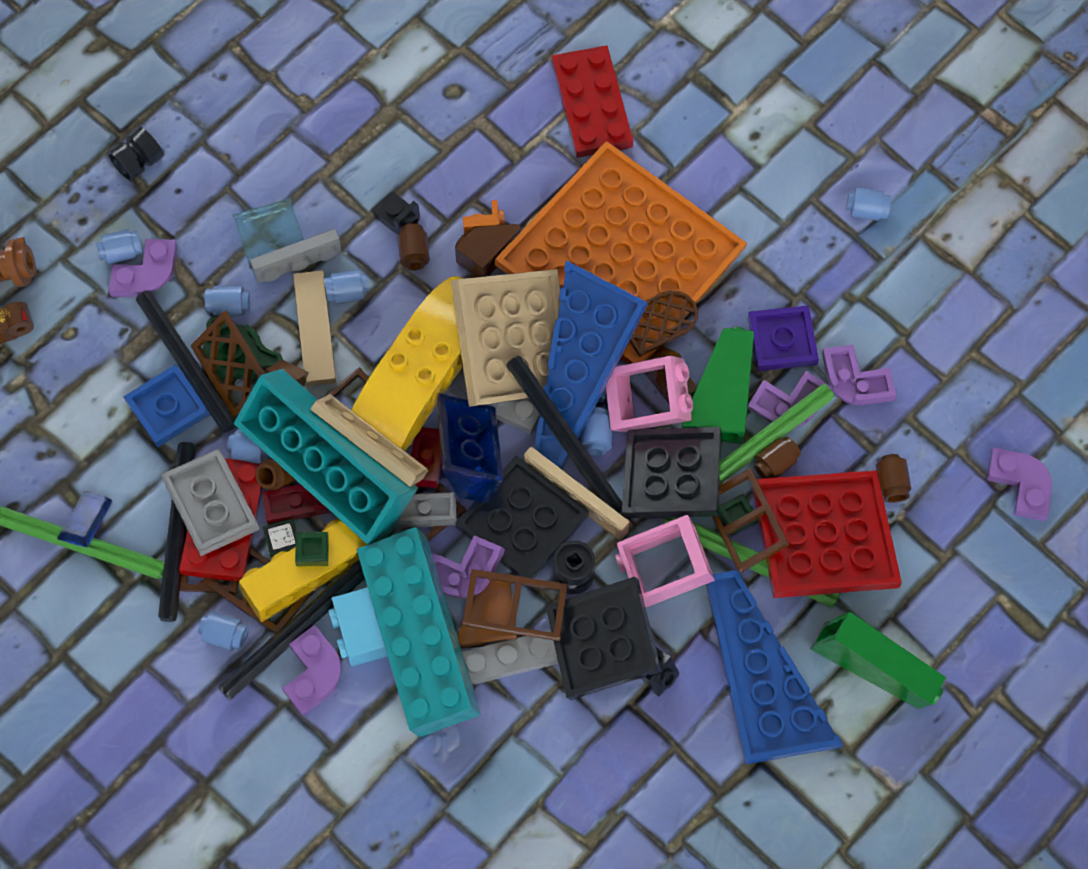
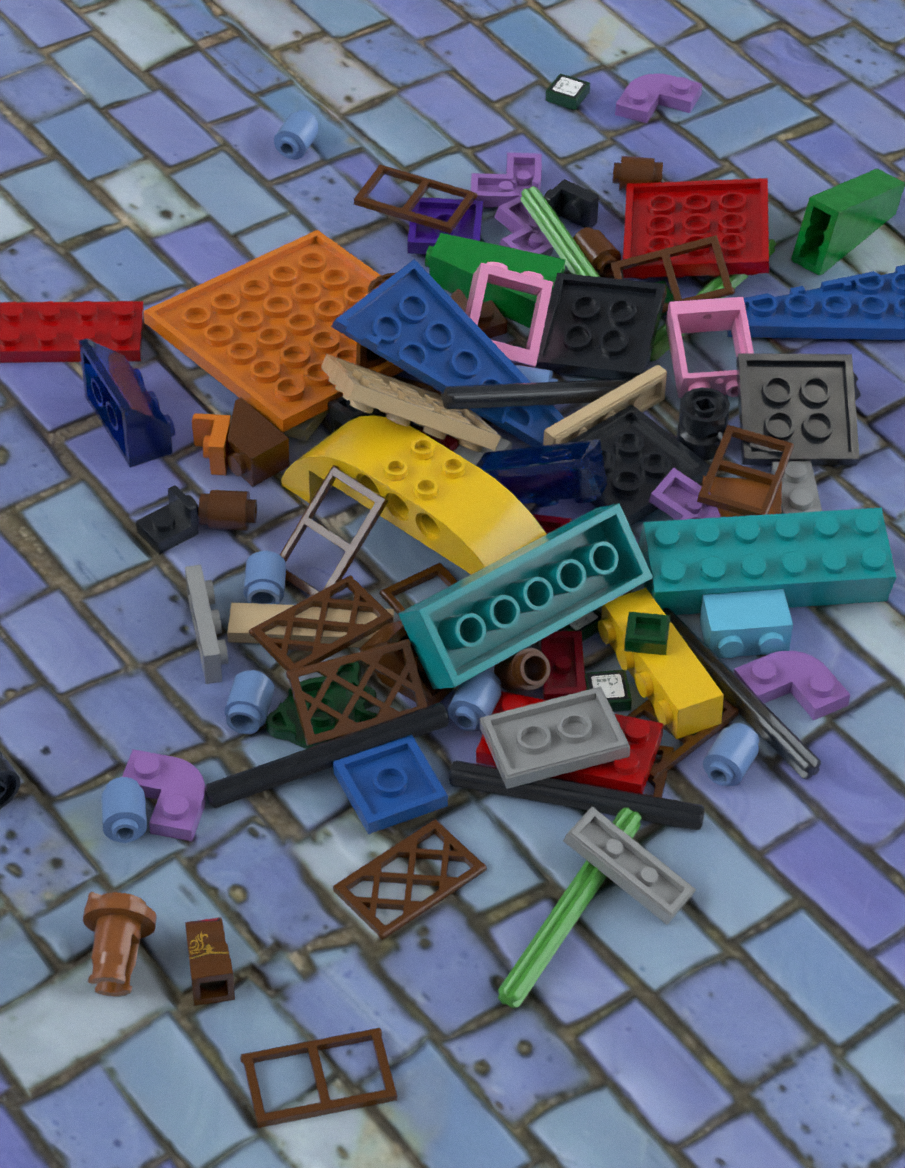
camera: 80 degrees left, 20 degrees down
clear blue tile [57,491,112,548] -> none
clear light blue tile [233,198,304,269] -> none
tan tile [310,394,428,487] -> none
none -> clear blue slope [79,339,176,468]
none -> reddish brown window [249,575,393,671]
none -> window [280,465,388,597]
none -> reddish brown window [333,819,487,940]
none -> reddish brown window [354,164,478,234]
none -> black bracket [544,179,599,228]
none -> tile [545,73,590,110]
none -> light grey tile [563,807,696,925]

